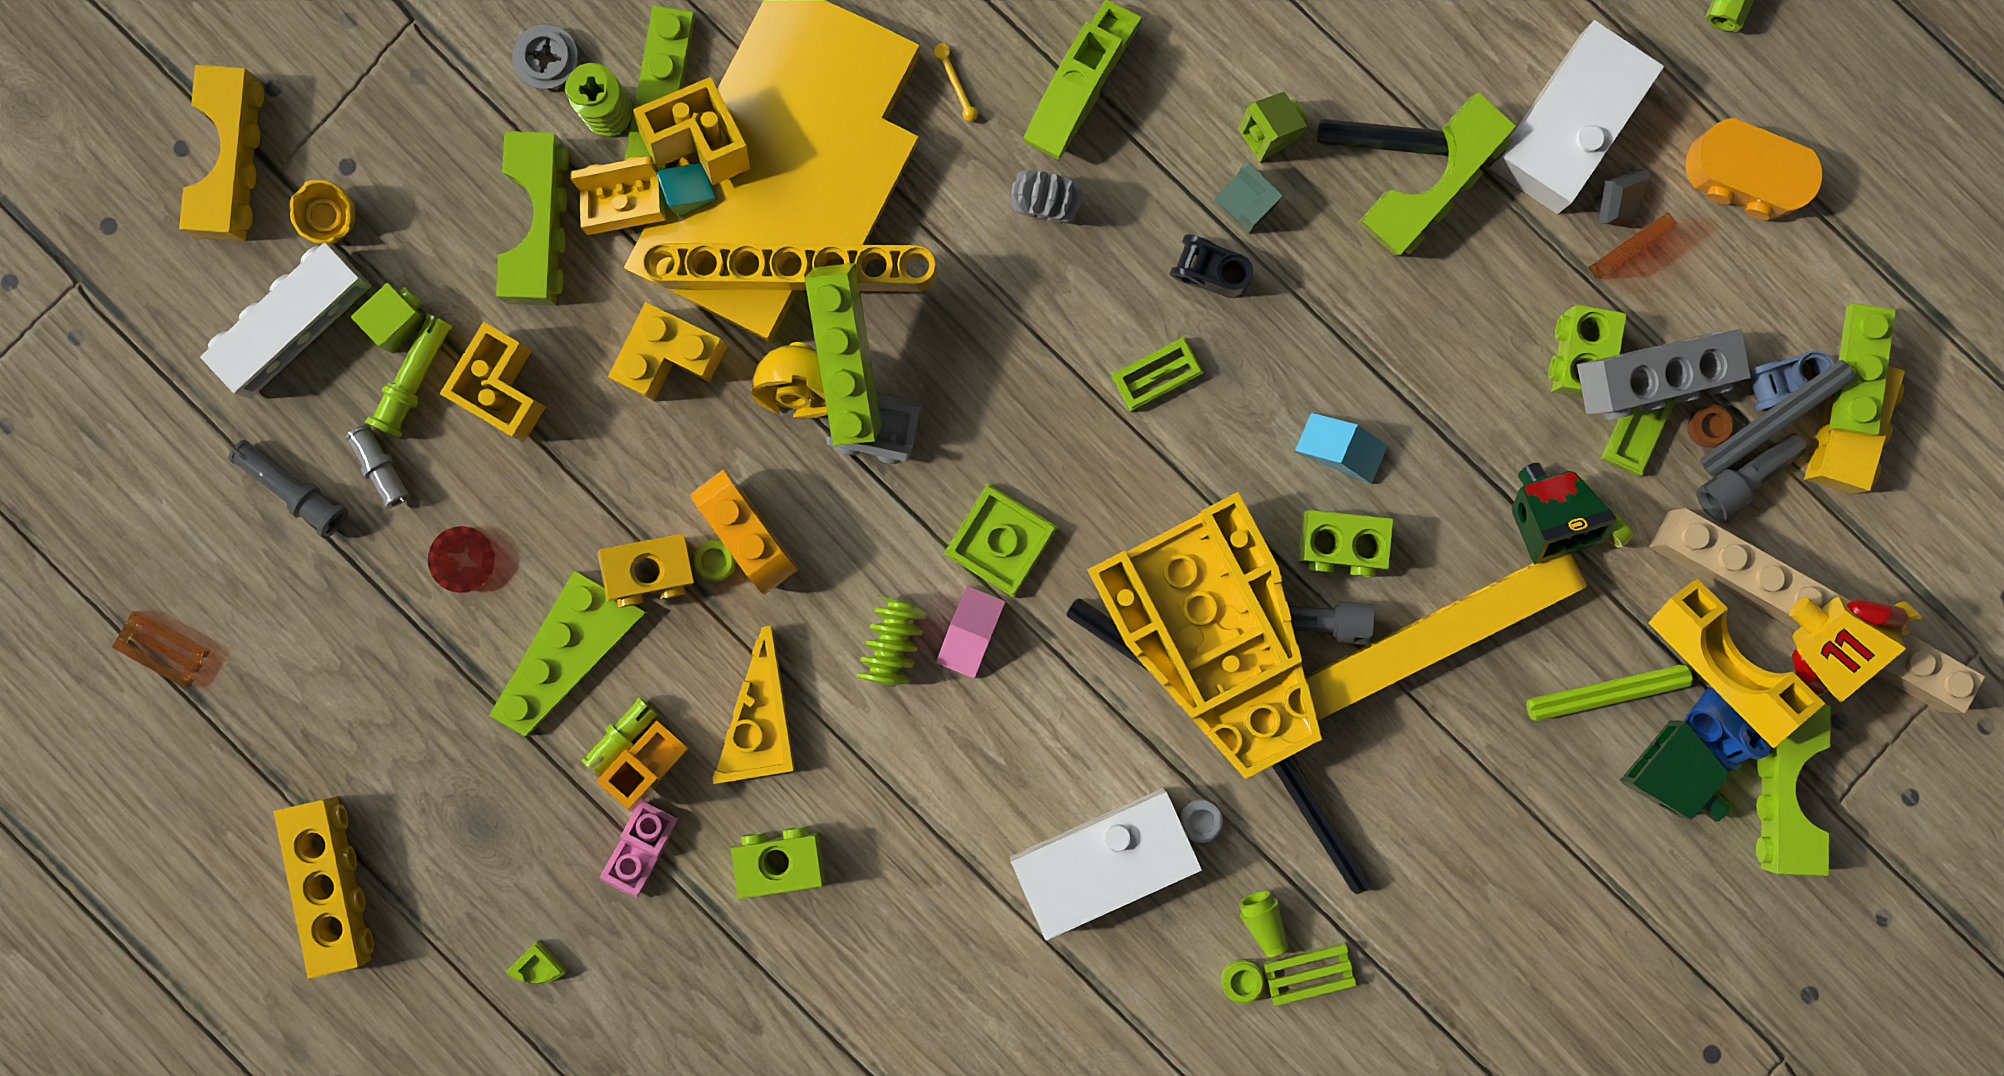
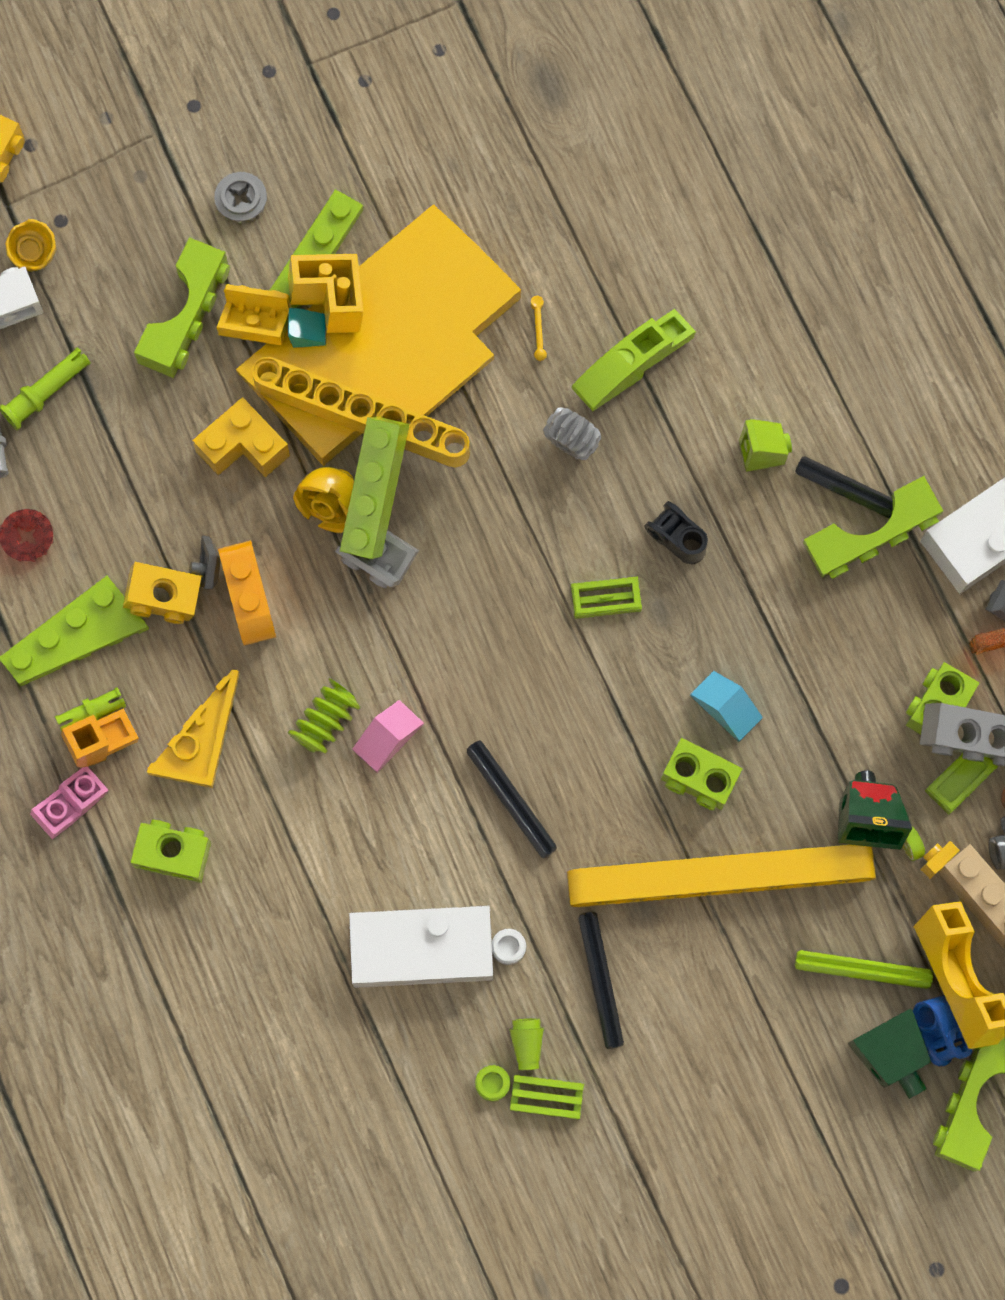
camera: 15 degrees right, 10 degrees down
lime brick [351,282,426,353] -> none
yellow brick [440,321,546,442] -> none
lime piece [565,63,634,137] -> none
lime tile [693,540,737,582] -> none
lime tile [943,483,1058,598] -> none
yellow wedge [1087,492,1322,779] -> none
sand green panel [1215,162,1283,234] -> none
dark grey piece [1288,601,1374,645] -> none
none -> dark grey piece [189,536,221,589]
none -> yellow plate [920,841,960,879]

